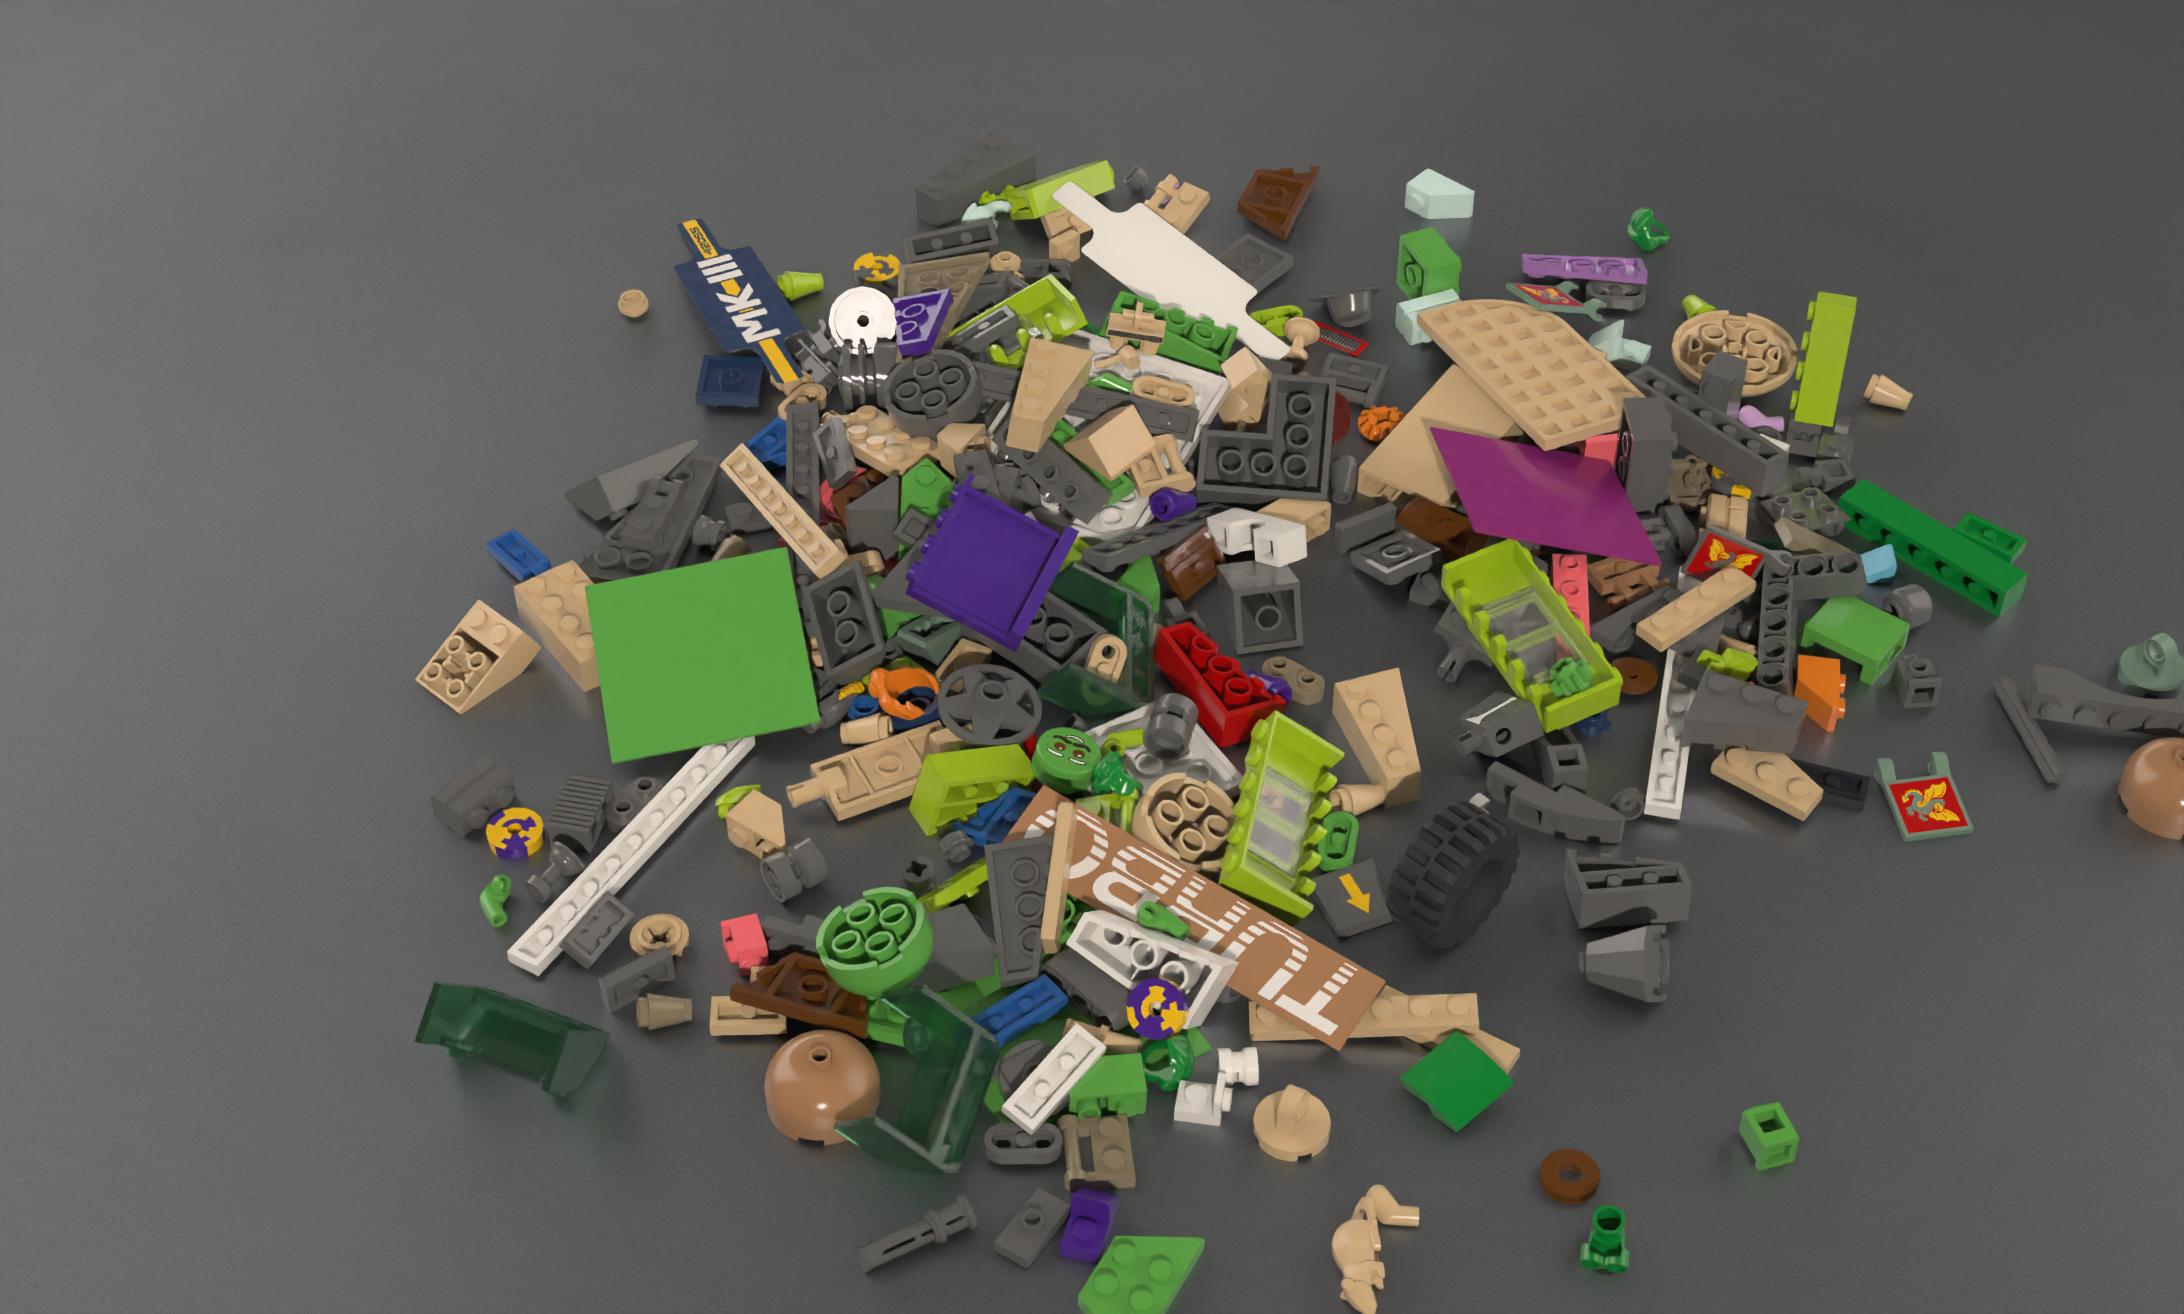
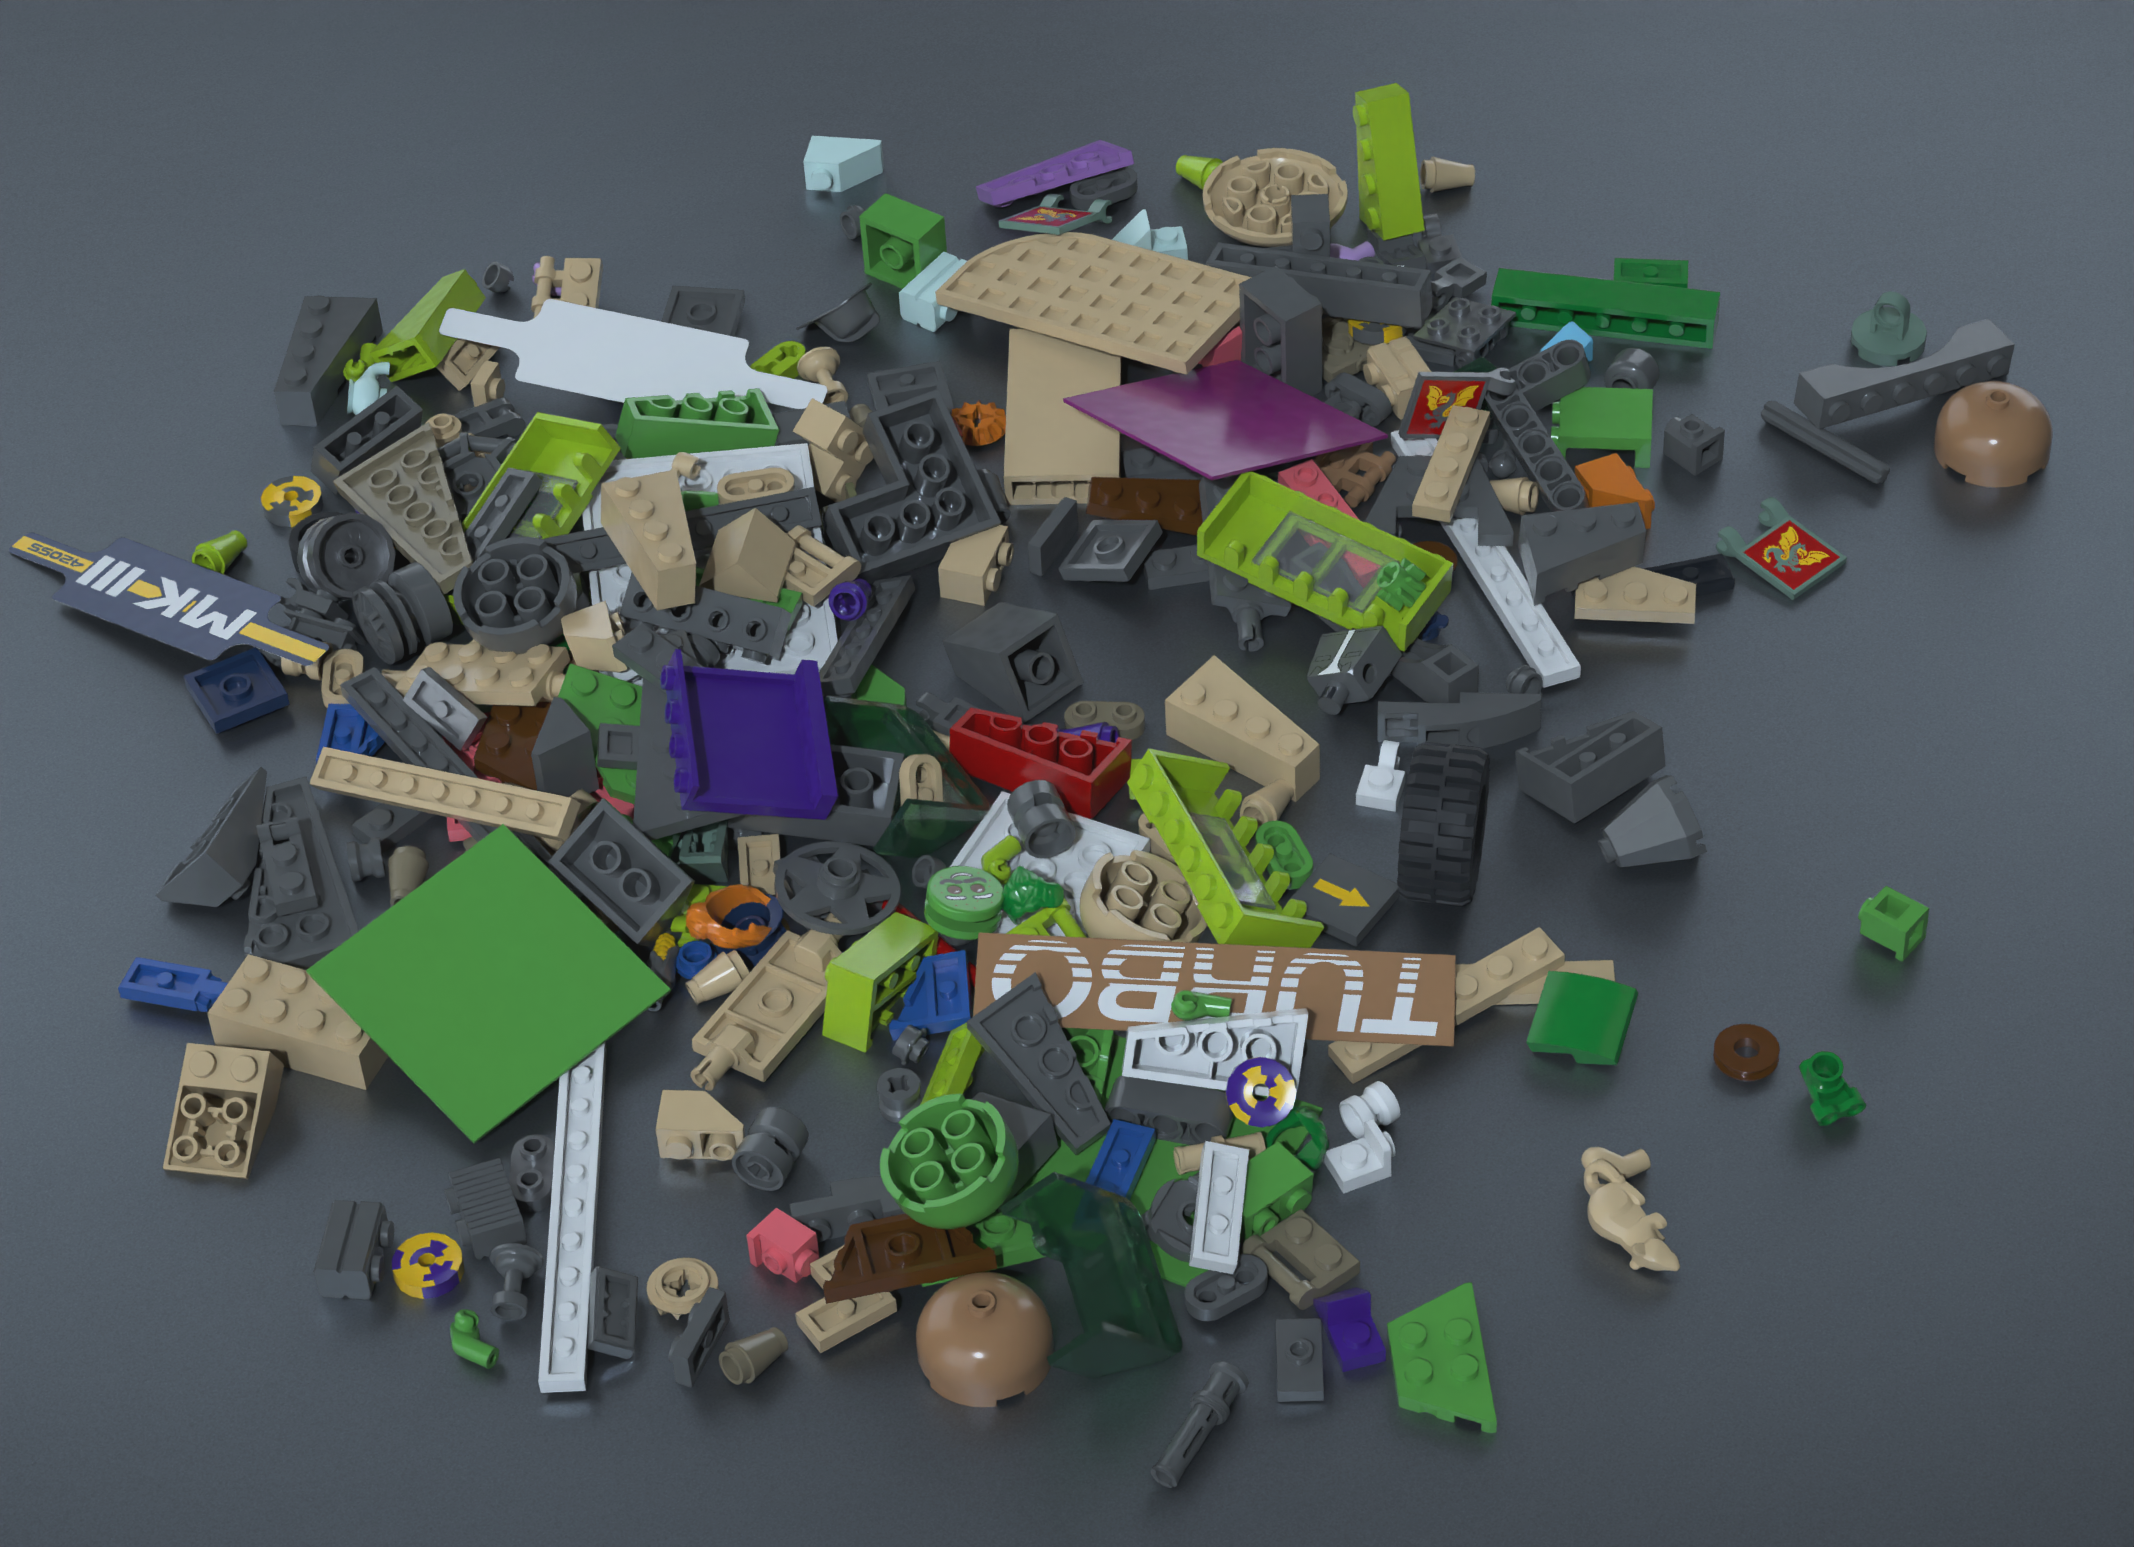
camera: 30 degrees left, 0 degrees up
clear green windscreen [415,982,610,1097] -> none
tan plate [618,289,649,317] -> none
lime arm [715,784,761,819] -> none
dark purple wing [893,289,953,356] -> none
tan tile [1040,802,1077,954] -> none
tan hips [1106,302,1166,355] -> none
reddish brown plate [1156,525,1228,601] -> none
white arch [1207,507,1307,568] -> none
reddish brown wing [1238,166,1320,240] -> none
tan tile [1252,1084,1331,1162] -> none
sticker [1312,320,1369,356] -> none
green piece [1626,207,1670,251] -> none
lime plate [1696,647,1759,682] -> none
dark tan tile [1774,517,1851,555] -> none

